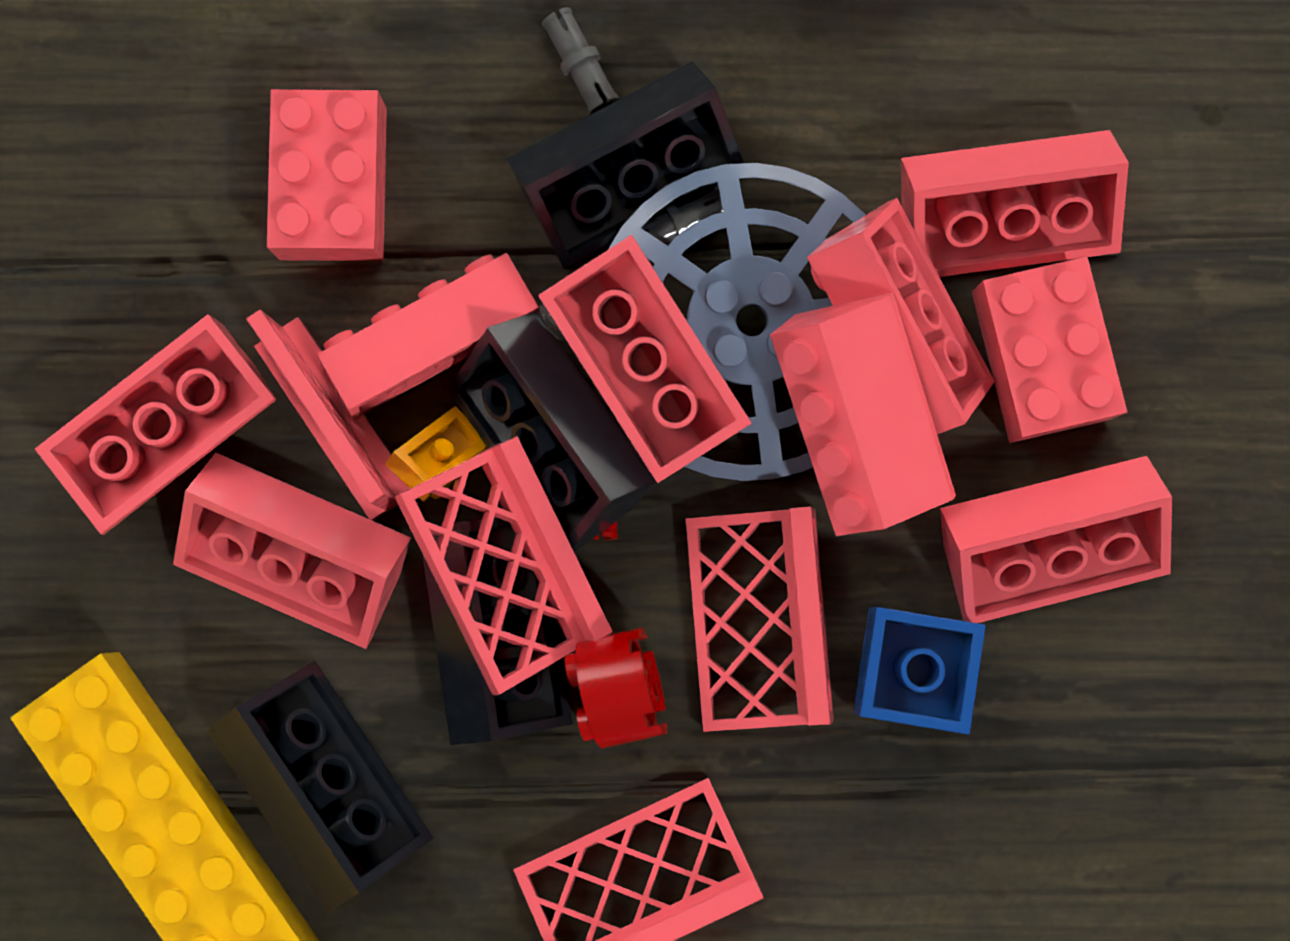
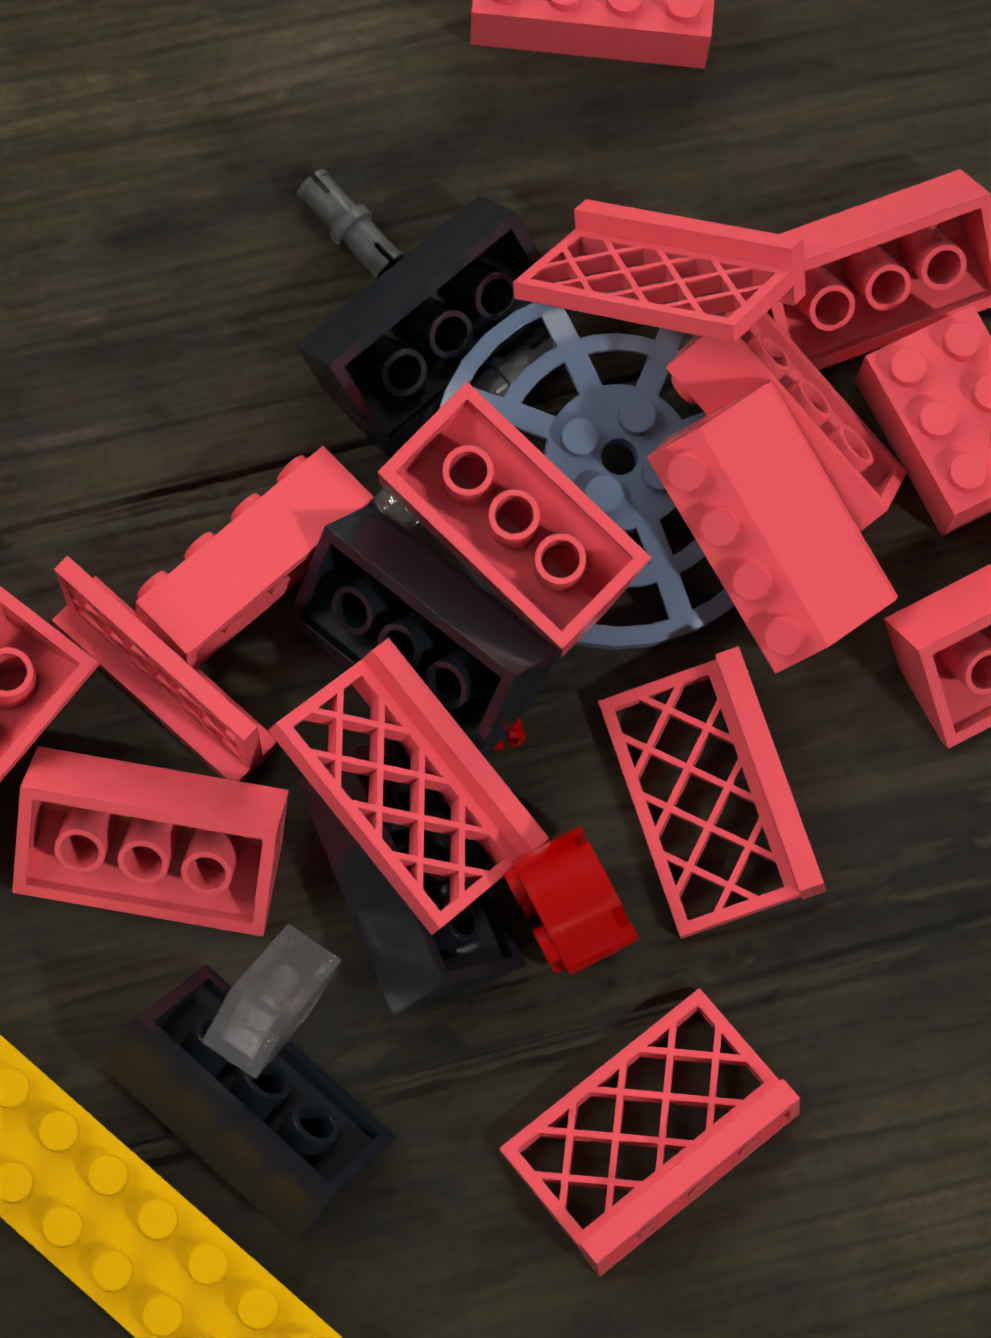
camera: 20 degrees left, 10 degrees down
coral brick [267,89,387,261] -> none
light orange slope [385,406,488,502] -> none
blue brick [853,607,986,734] -> none
none -> clear brick [202,924,342,1079]
none -> coral fence [513,199,806,343]

